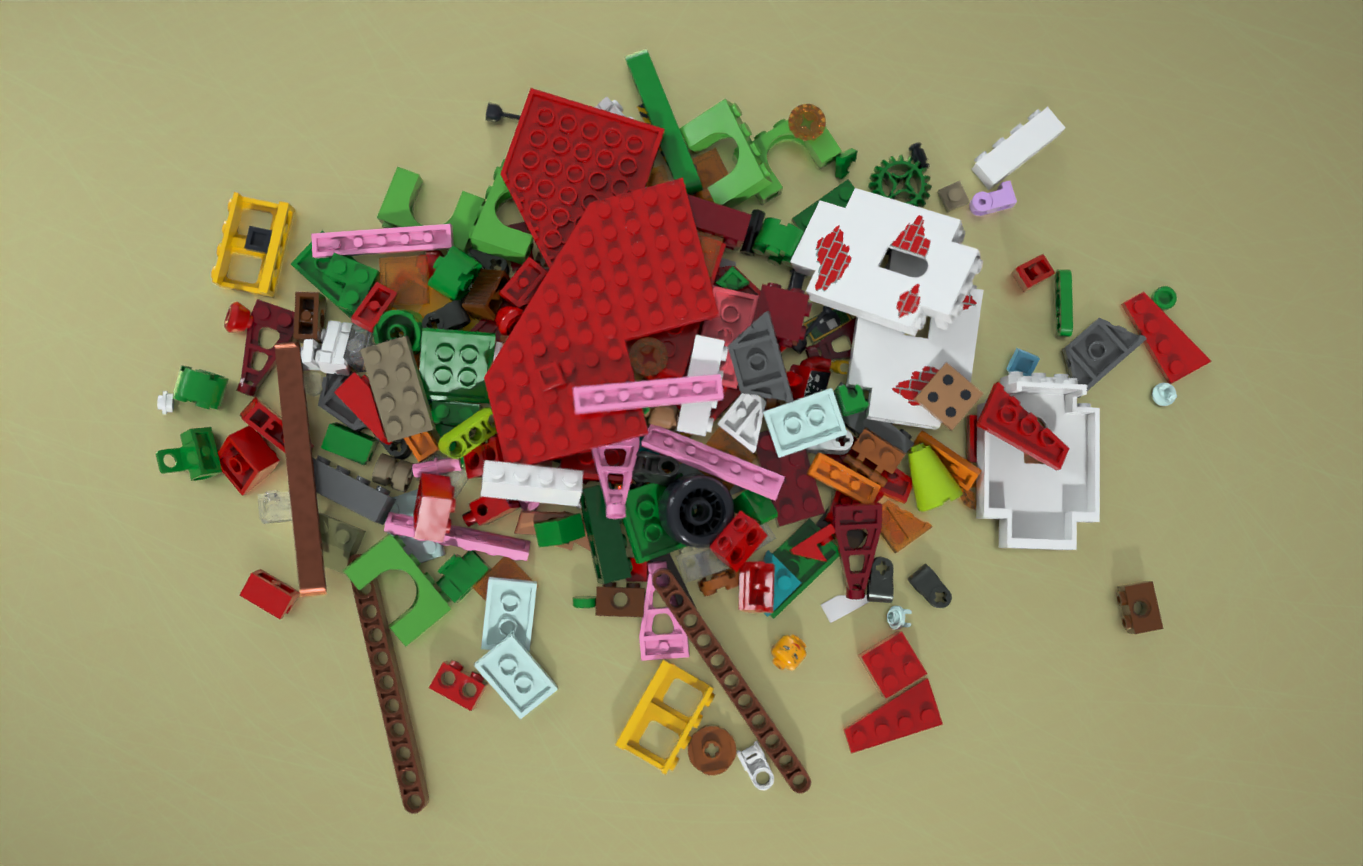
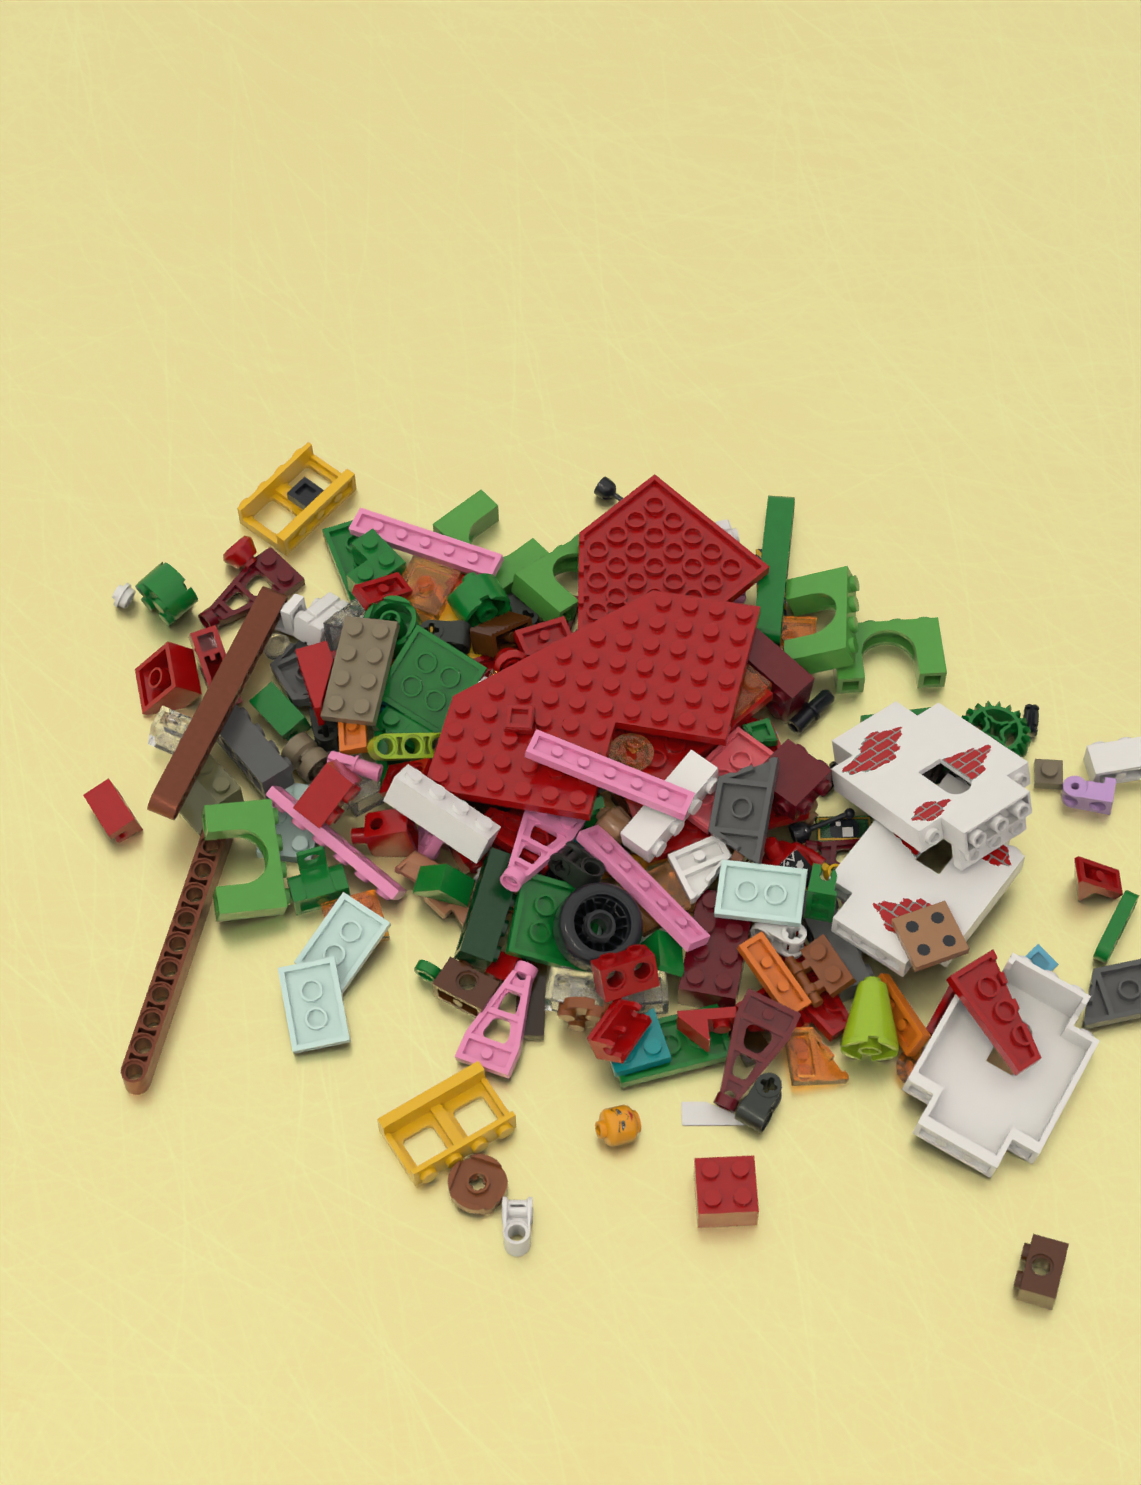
camera: 30 degrees right, 25 degrees down
green piece [156,427,222,481] -> none
reddish brown brick [293,292,326,344] -> none
red brick [429,659,488,711] -> none
copper beam [652,568,811,793] -> none
green brick [751,217,804,267] -> none
clear orange gear [788,104,826,142] -> none
green tile [835,148,858,179] -> none
red wing [843,677,943,754] -> none
light aqua plate [887,605,912,630] -> none
pearl dark grey piece [907,563,952,608] -> none

